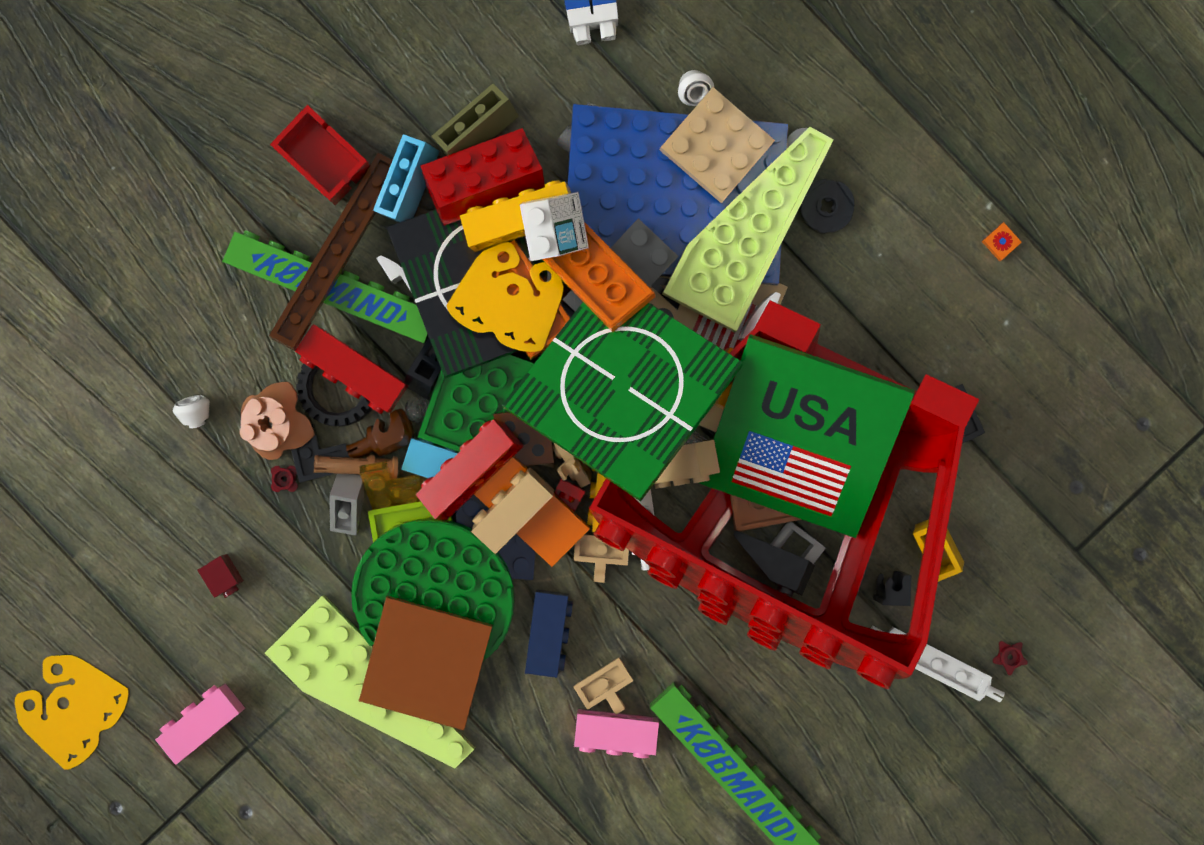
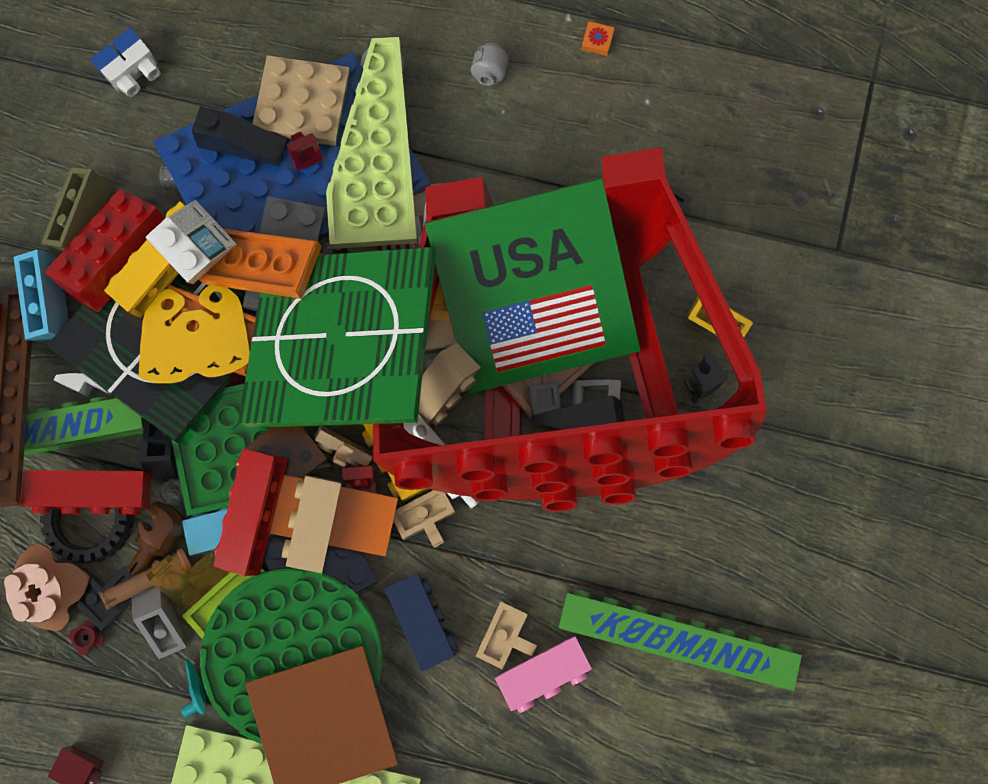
camera: 30 degrees left, 10 degrees down
white cone [678,70,714,106] -> none
black plate [800,179,855,234] -> none
white plate [871,626,1005,702] -> none
dark red plate [992,641,1028,675] -> none
none -> teal bar [181,659,206,718]
none -> black slope [192,106,287,167]
none -> dark red tile [287,131,323,171]
none -> light grey head [471,43,509,86]
none -> dark grey tile [527,382,561,415]

